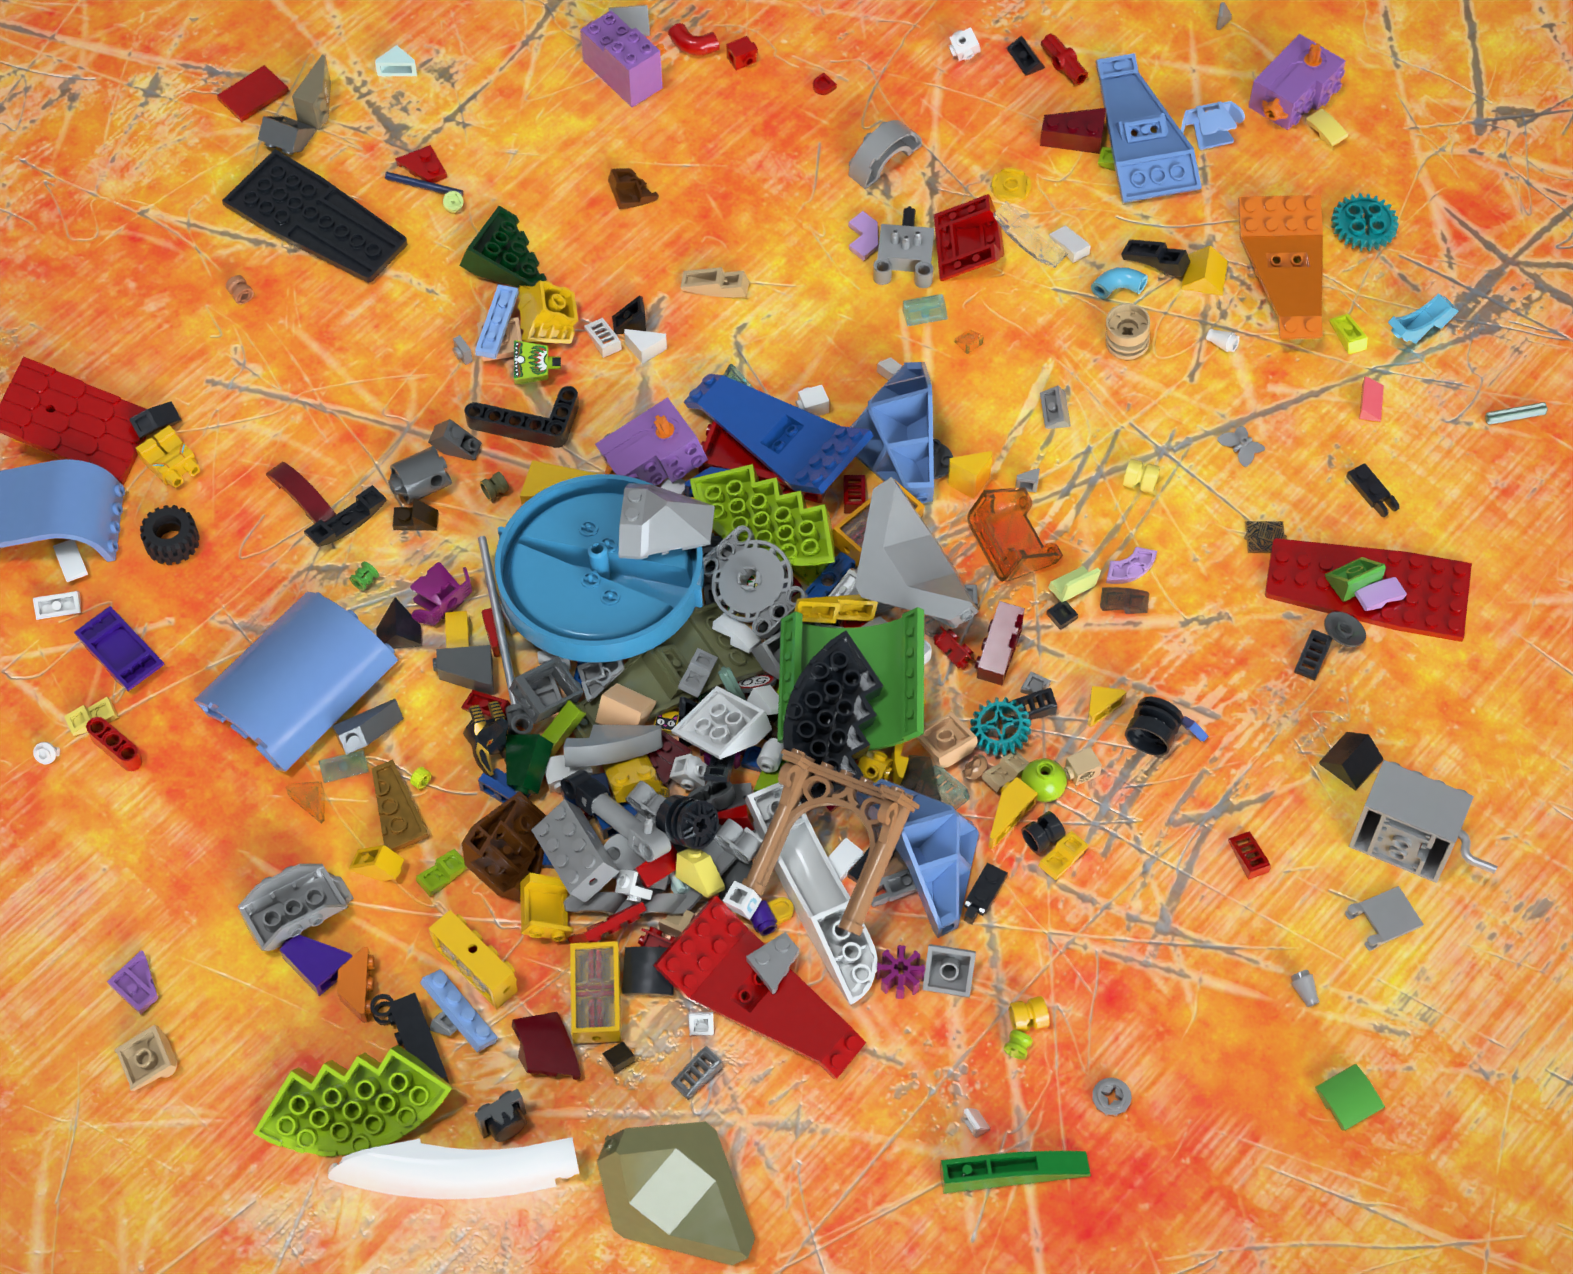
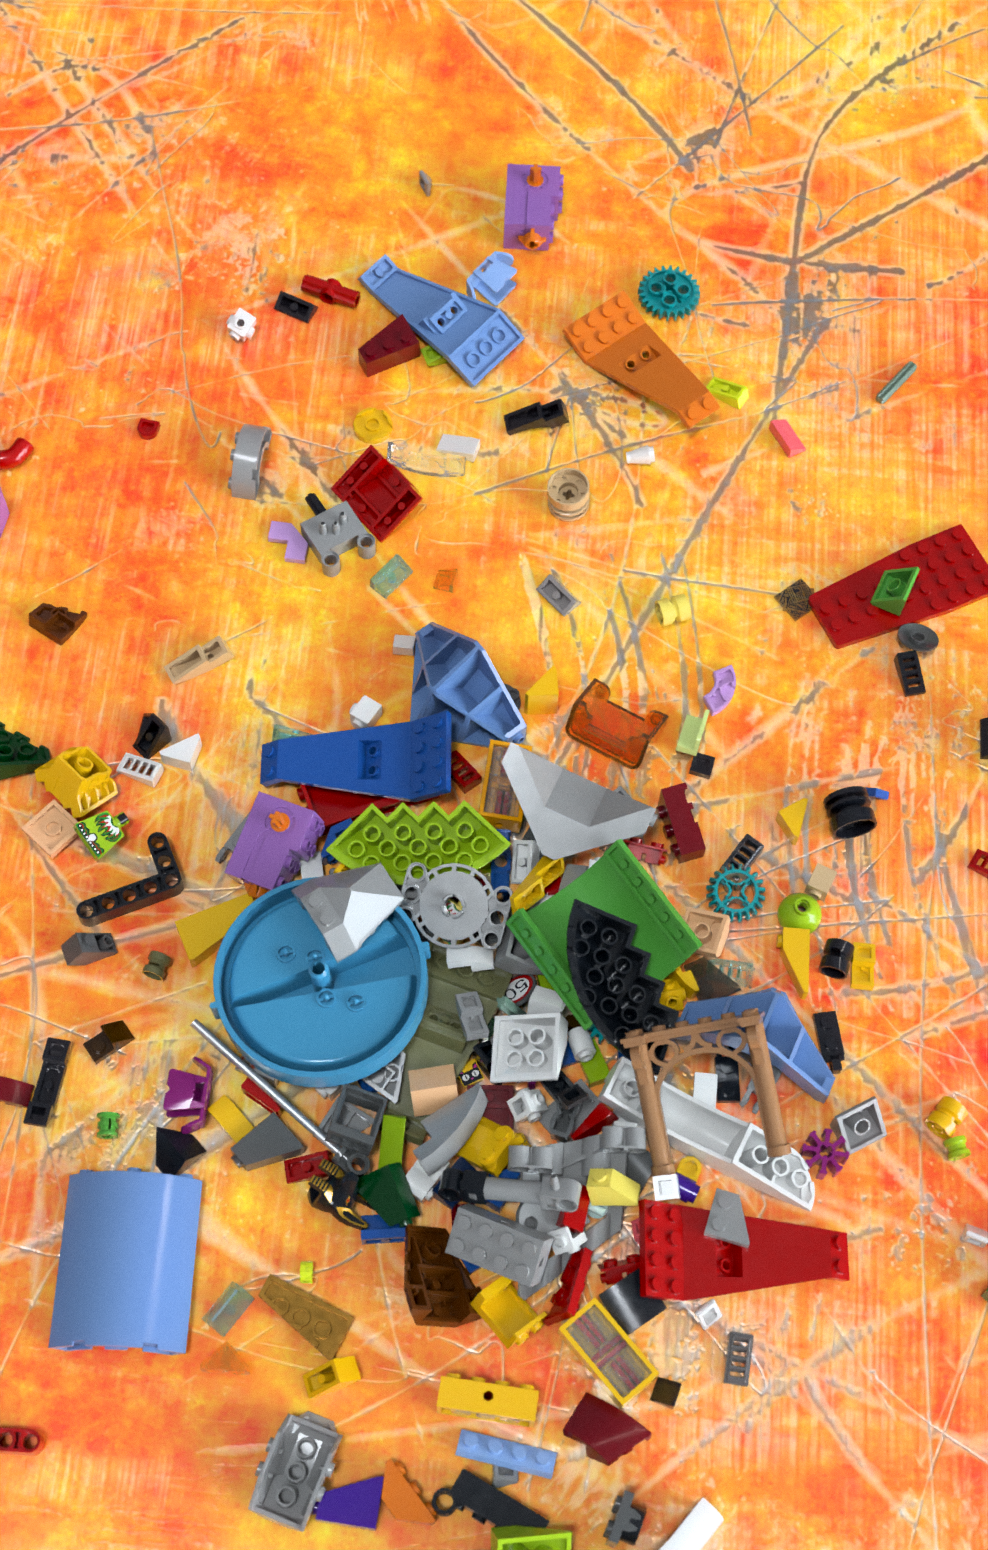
camera: 40 degrees left, 5 degrees up
dark grey slope [332,699,404,755] -> none
dark grey cylinder [388,446,452,504] -> none
lime slope [416,848,467,897] -> none
light grey plate [452,335,473,365] -> none
light blue plate [475,284,519,359] -> none
olive panel [597,1122,755,1265] -> none
black wheel [655,795,719,849] -> none
tan panel [659,910,695,937] -> none
red brick [726,36,758,70] -> none
medium nougat plate [962,754,988,779] -> none
tan slope [981,750,1029,793] -> none
light grey slope [1015,468,1040,493] -> none
light grey tile [1020,671,1051,694] -> none
medium azure cylinder [1091,268,1148,299] -> none
clear smoke slope [1100,587,1150,614] -> none
yellow slope [1181,245,1228,296] -> none
light grey piece [1218,426,1265,467] -> none
light yellow slope [1306,109,1348,146] -> none
black hinge [1346,463,1400,517] -> none
lavender slope [1354,577,1407,611] -> none
medium azure arch [1388,293,1459,343] -> none

